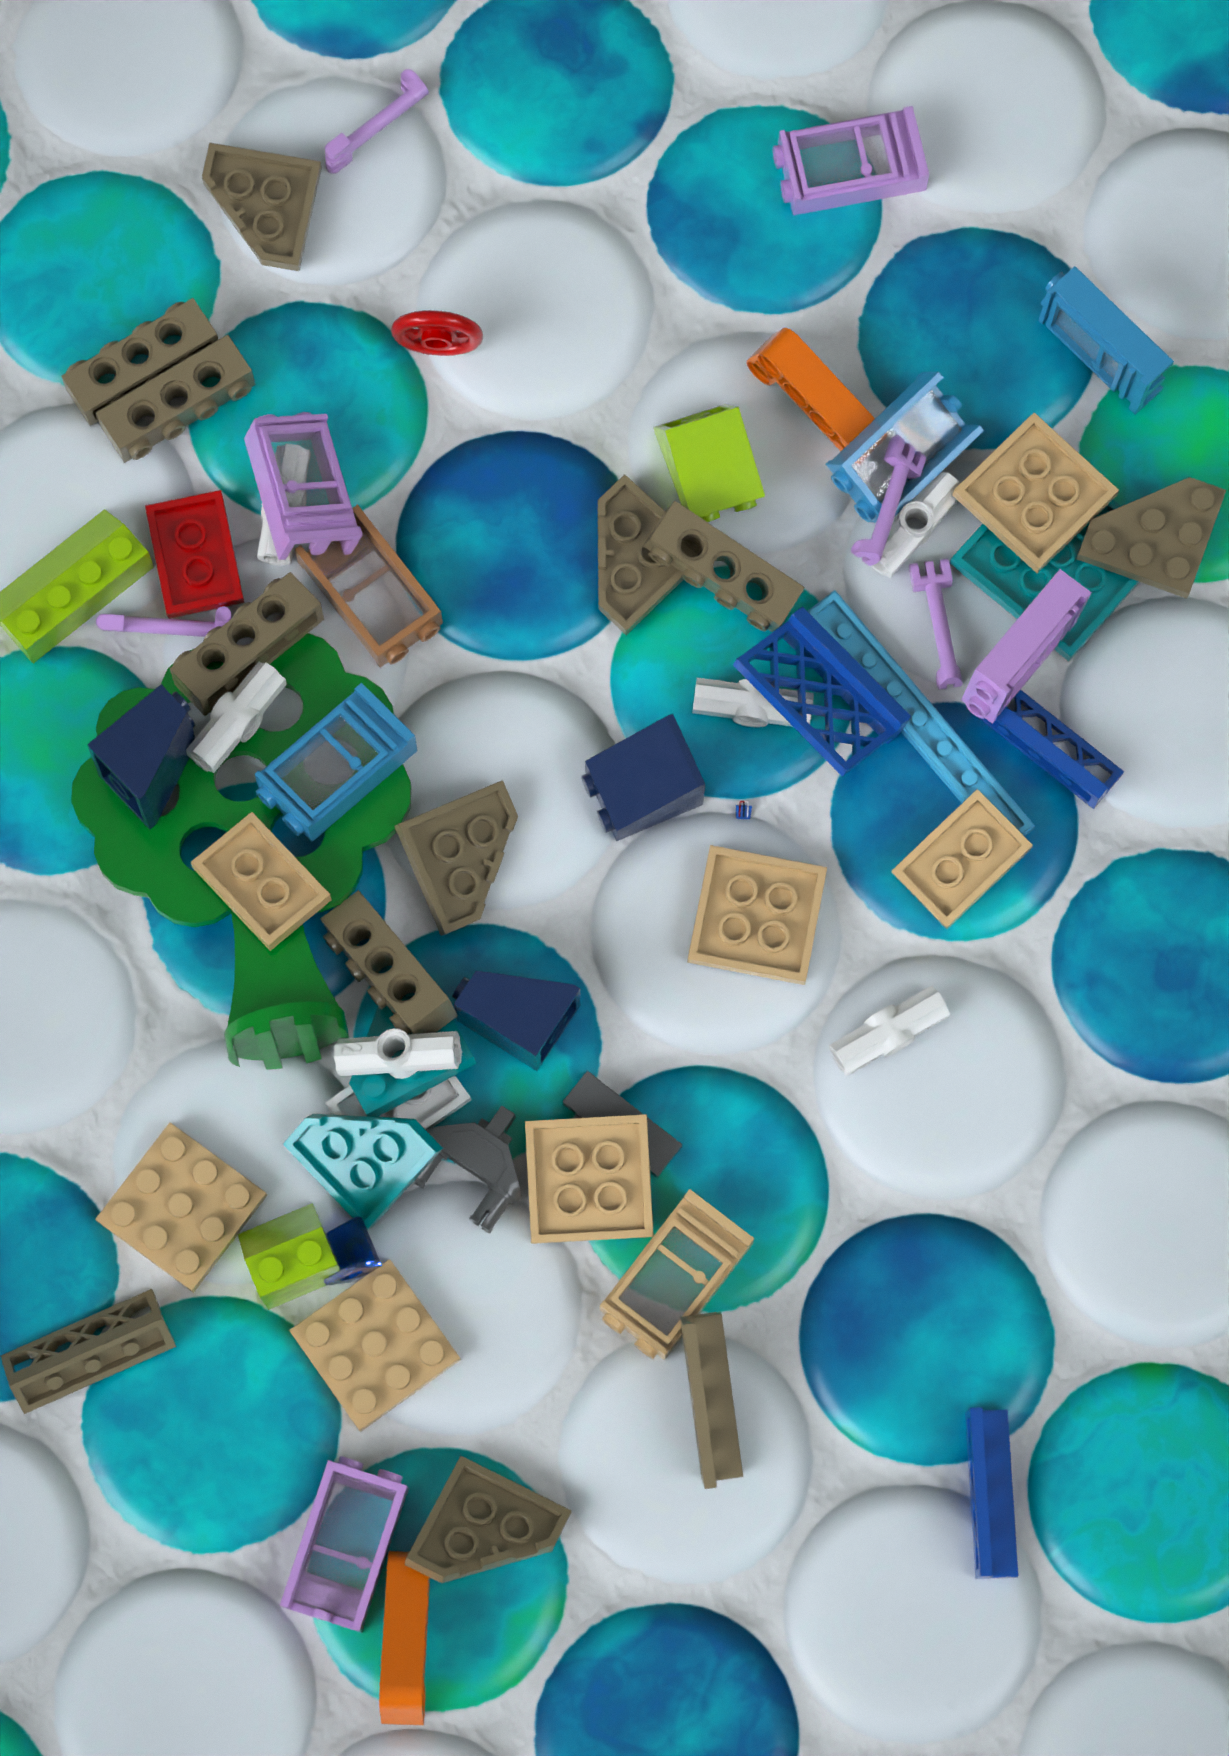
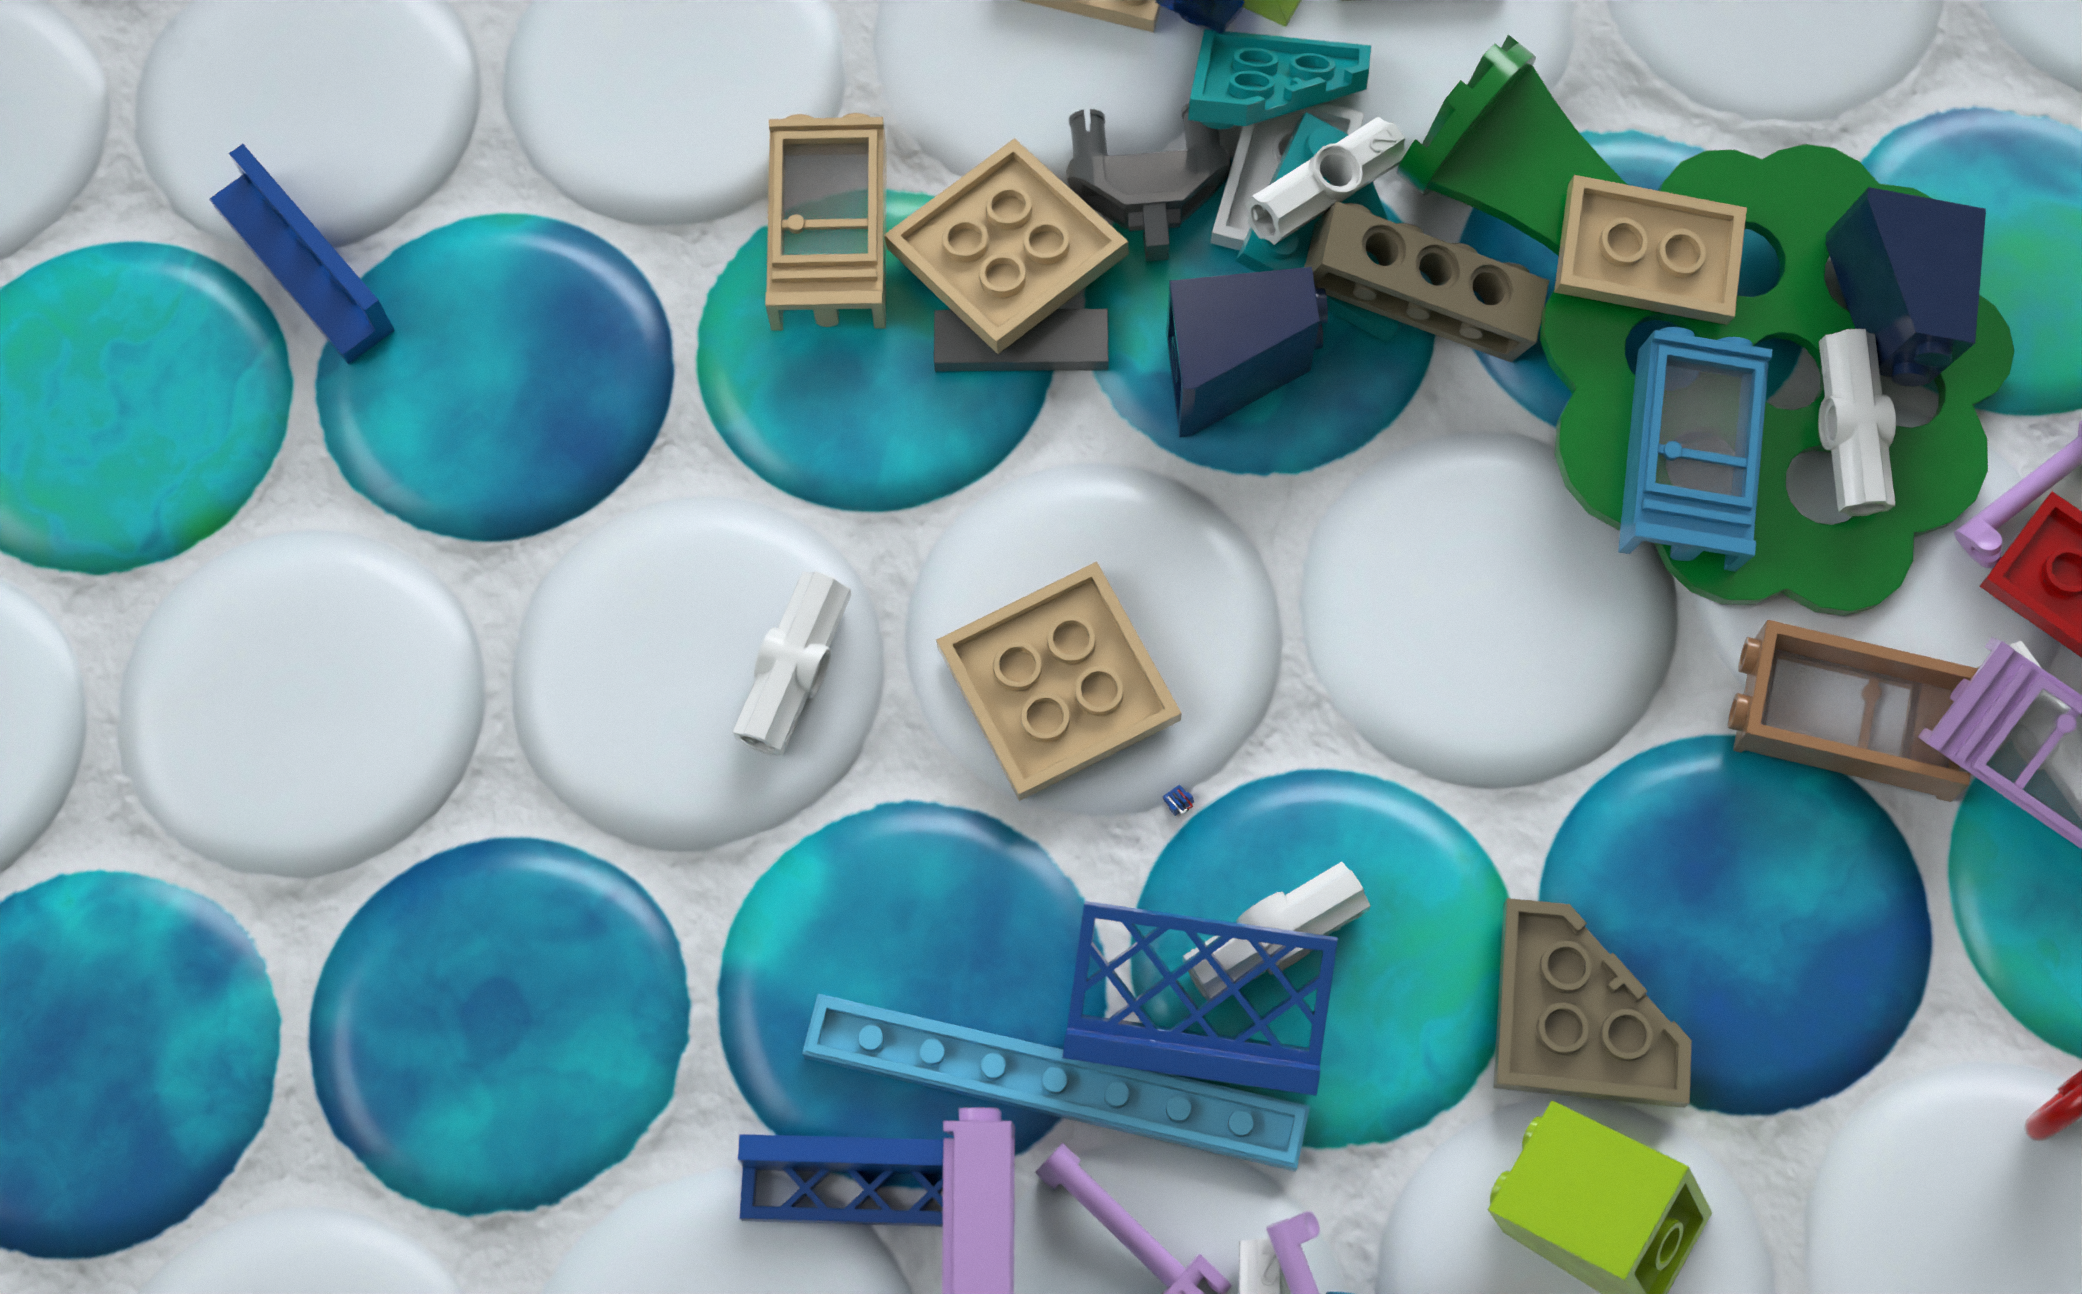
camera: 145 degrees right, 5 degrees down
dark tan brick [170,572,324,716] -> none
dark tan plate [394,780,518,936] -> none
dark blue slope [581,714,705,841] -> none
dark tan brick [643,501,805,632] -> none
dark tan fence [680,1311,743,1489] -> none
tan plate [891,789,1033,929] -> none

